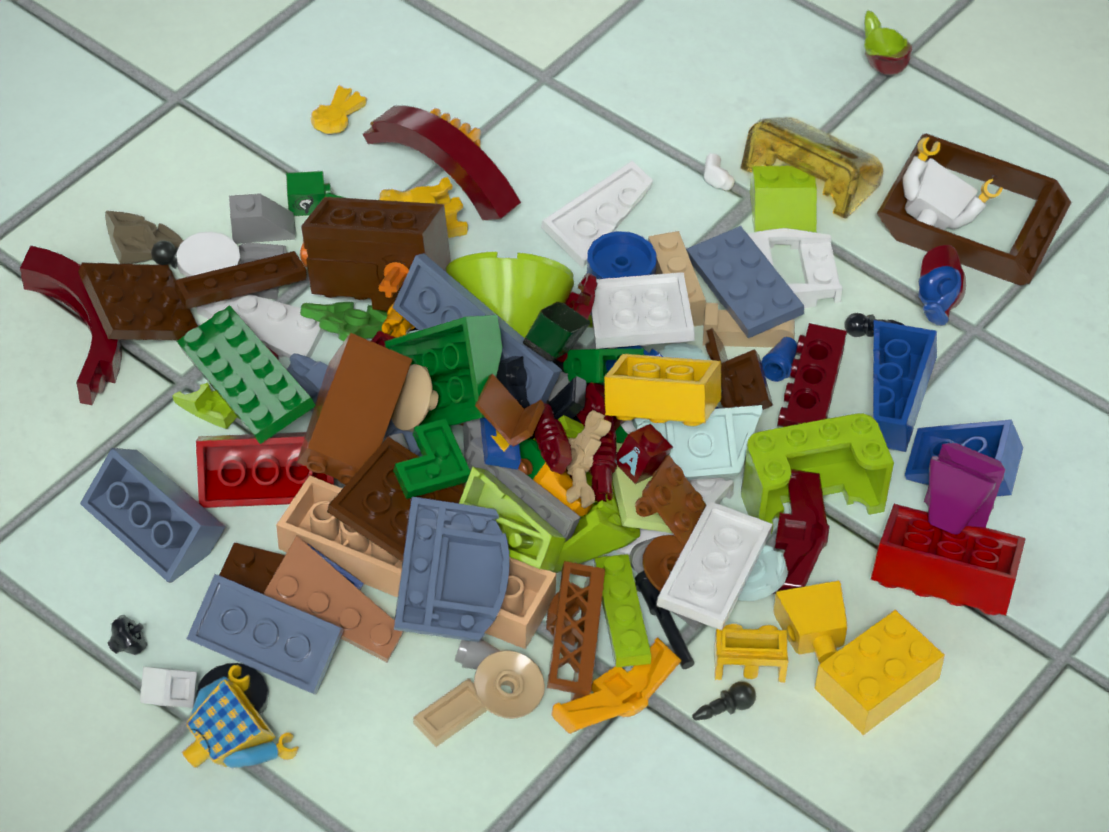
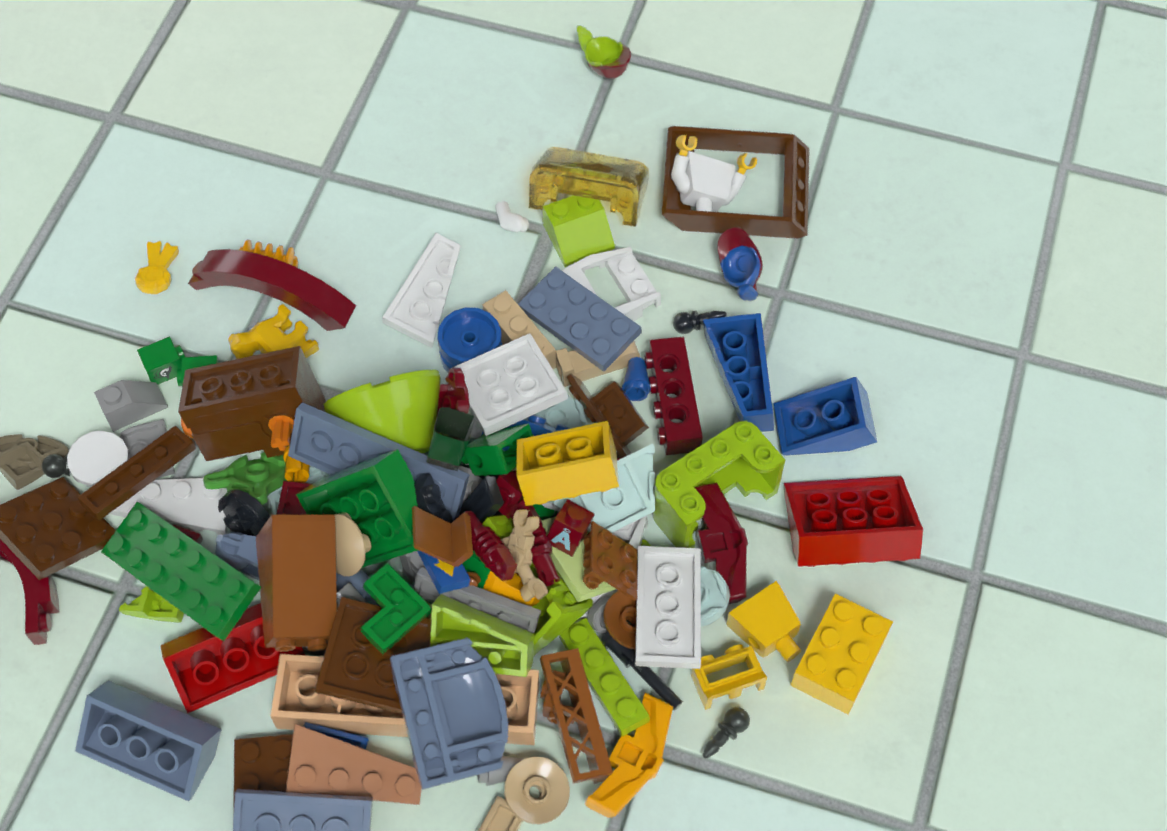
camera: 20 degrees left, 10 degrees up
magenta piece [924,443,1005,534] -> none
none -> black tile [218,489,270,537]

